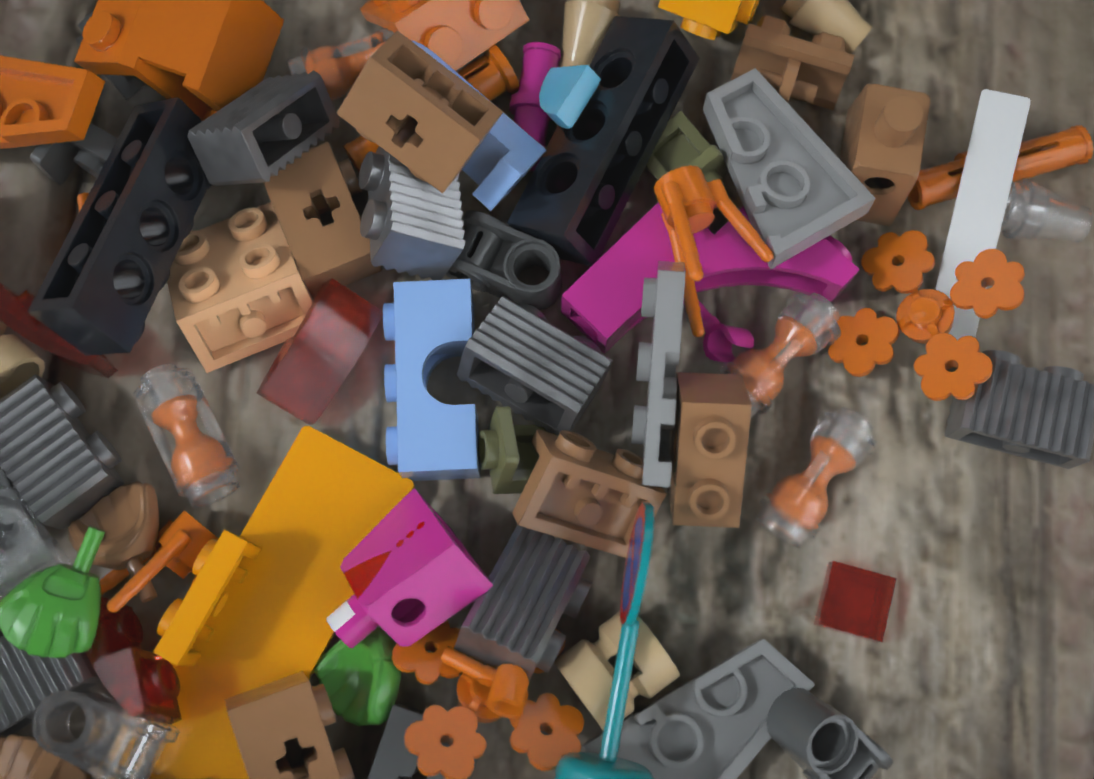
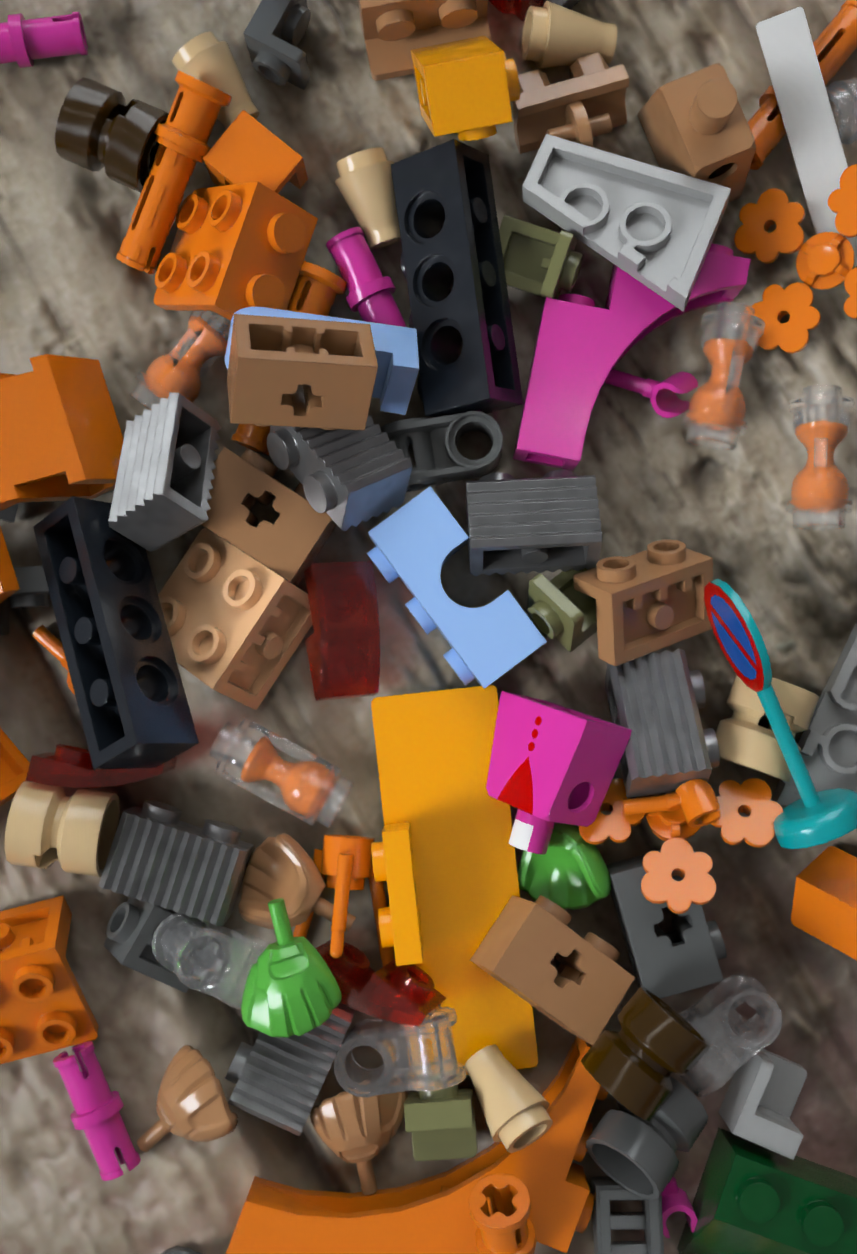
camera: 30 degrees left, 10 degrees up
medium azure tile [539,65,601,129] -> none
light grey wing [631,261,686,487] -> none
orange plant [654,165,774,338] -> none
medium nougat brick [667,372,752,528] -> none

